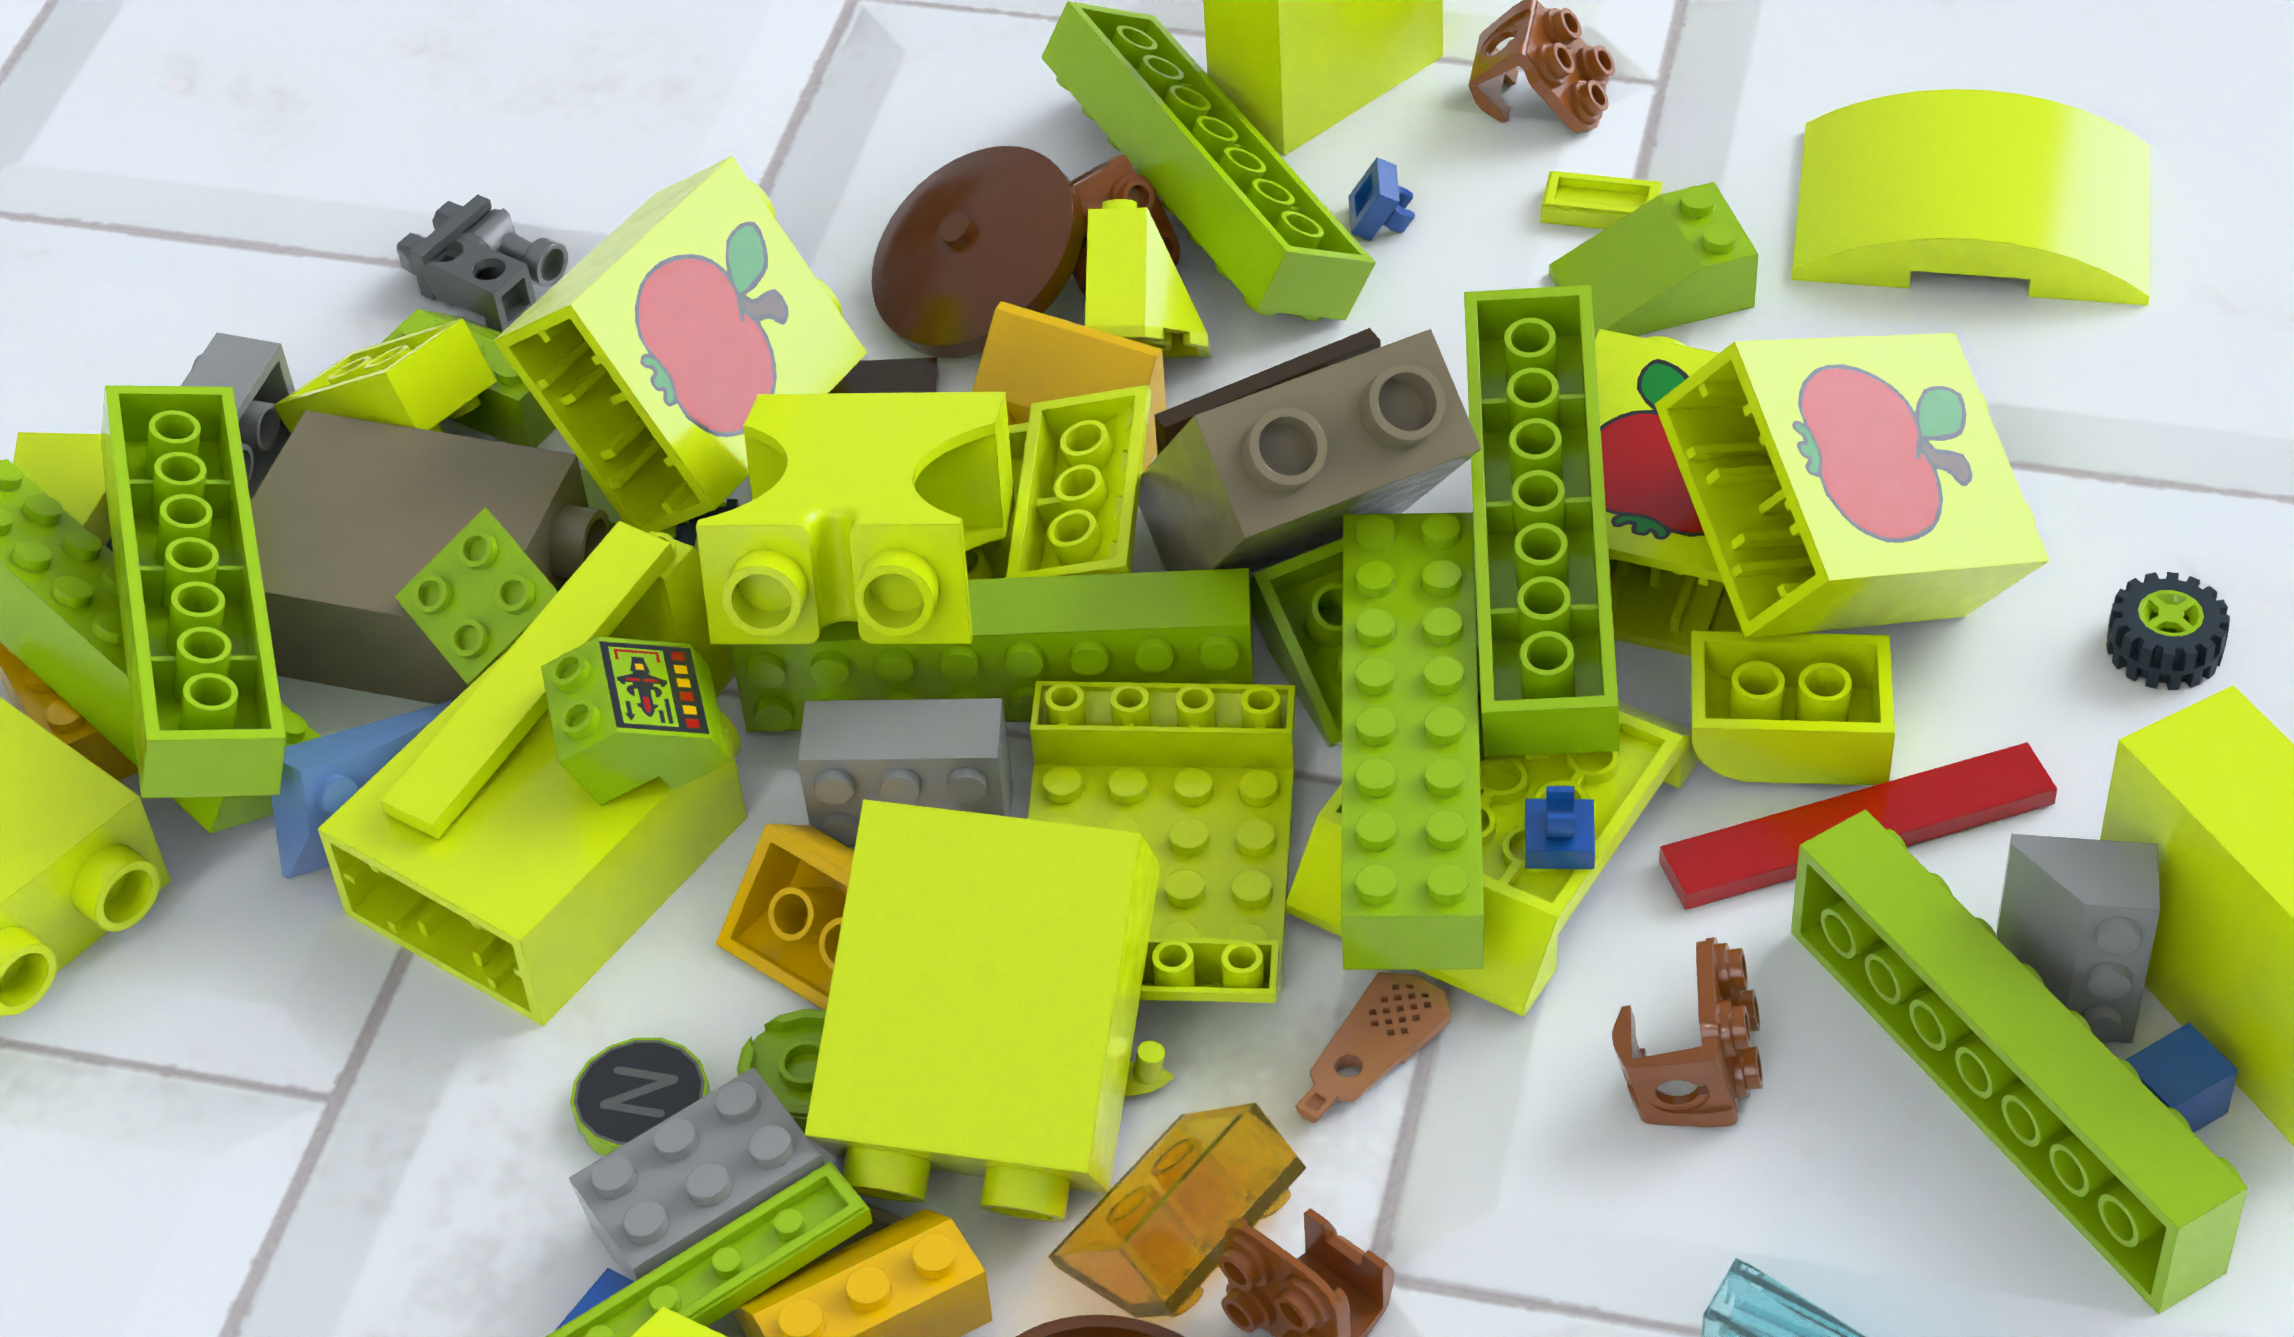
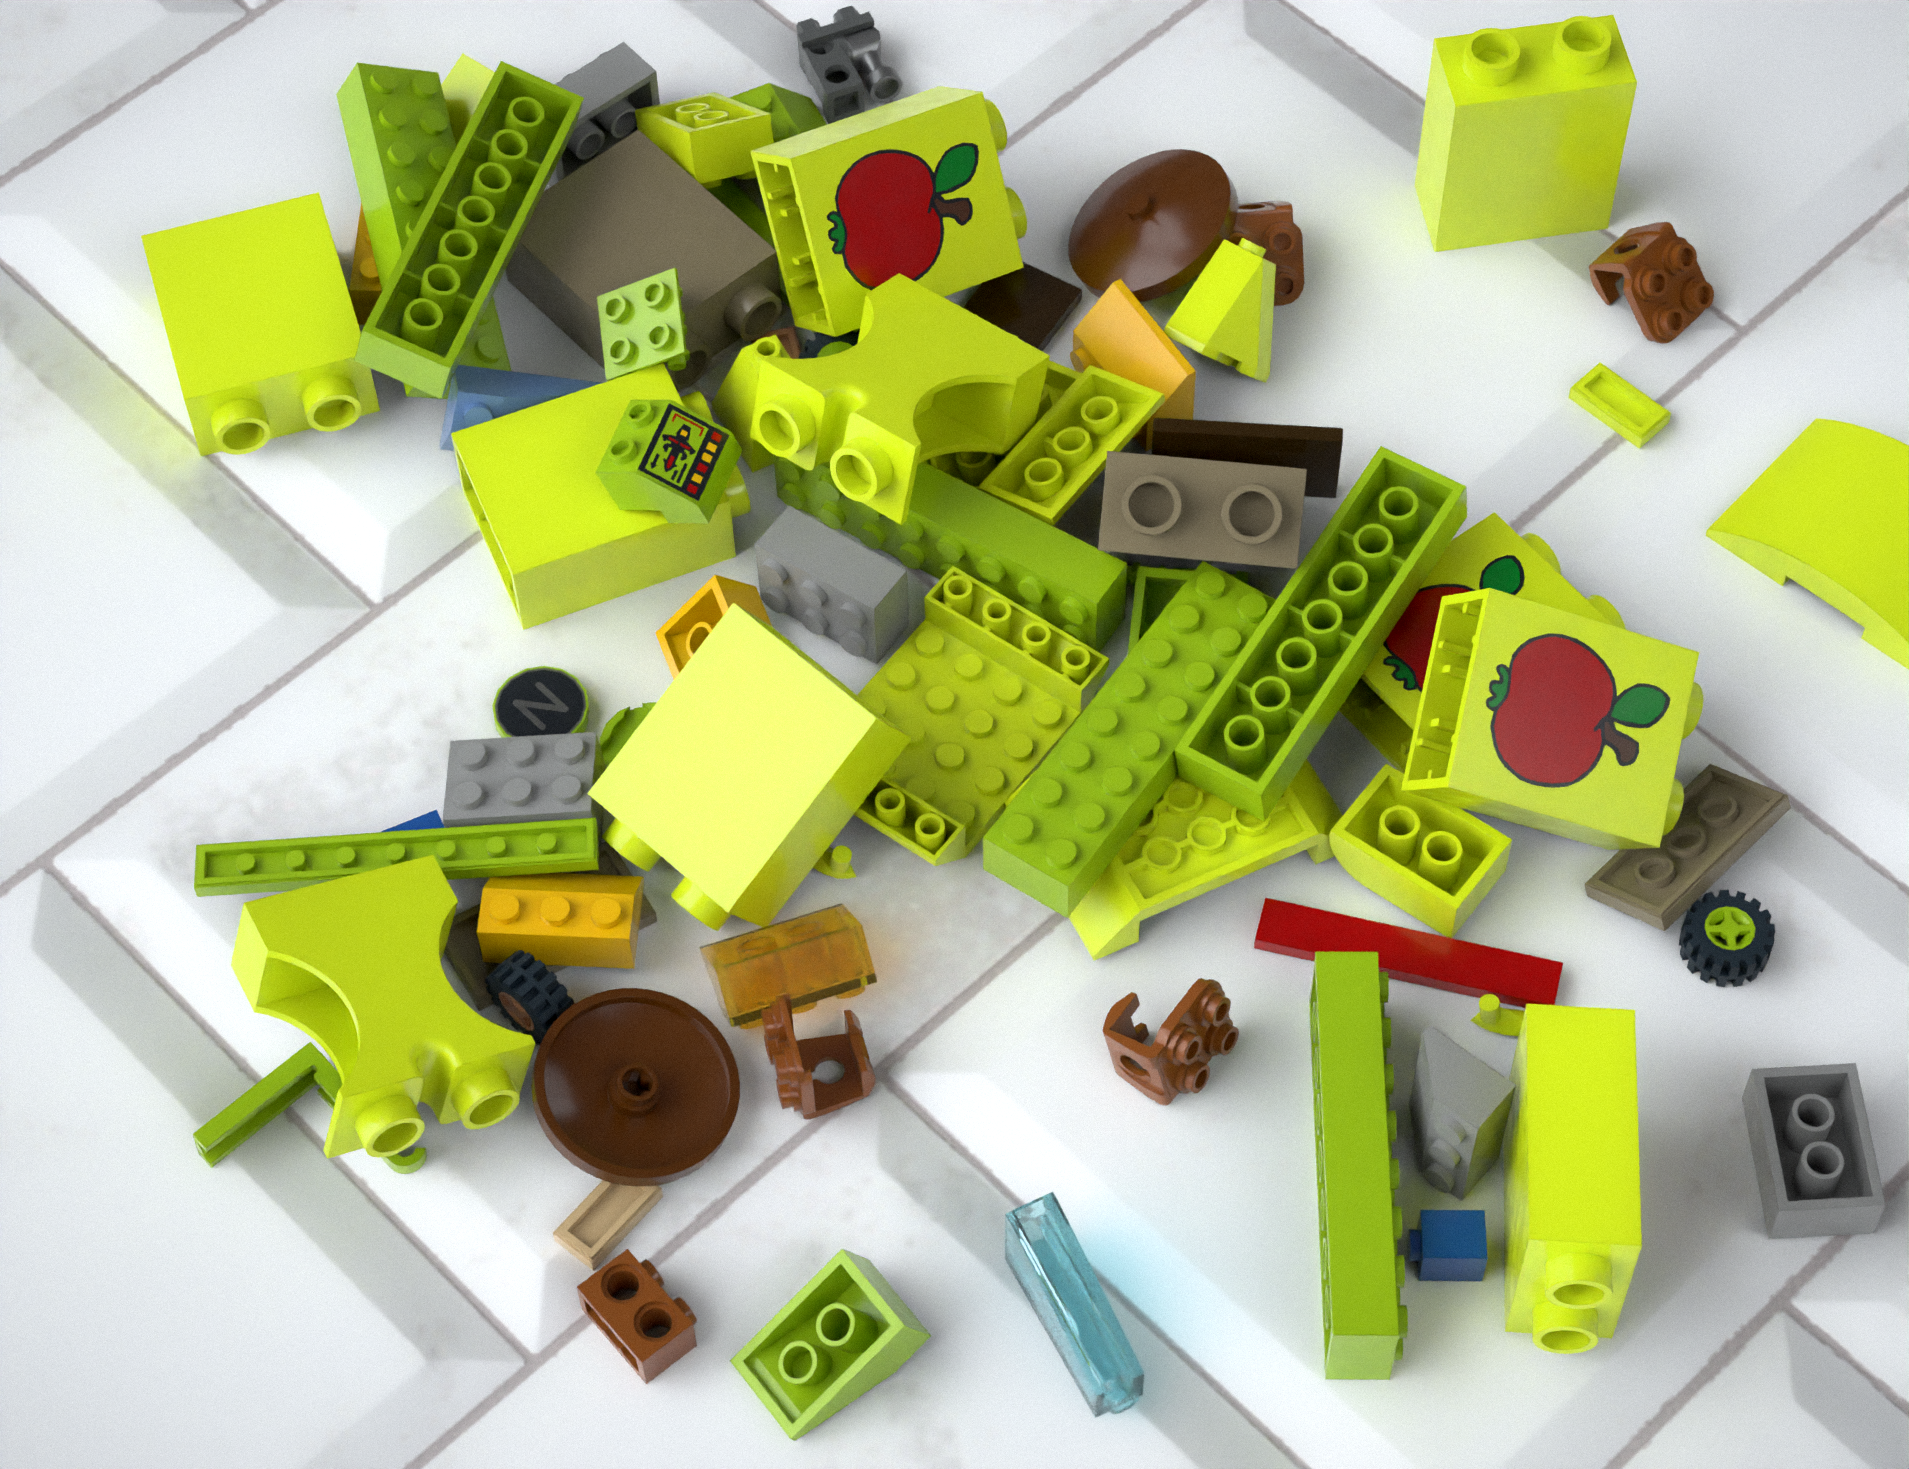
camera: 30 degrees right, 10 degrees up
neon yellow tile [380,521,675,840] -> none
lime brick [1041,1,1376,321] -> none
nougat piece [1295,972,1451,1123] -> none
blue tile [1348,157,1415,241] -> none
blue tile [1525,786,1595,869] -> none
lime slope [1548,182,1758,338] -> none
none -> neon yellow bar [1470,994,1525,1036]
none -> dark tan tile [1584,764,1791,931]

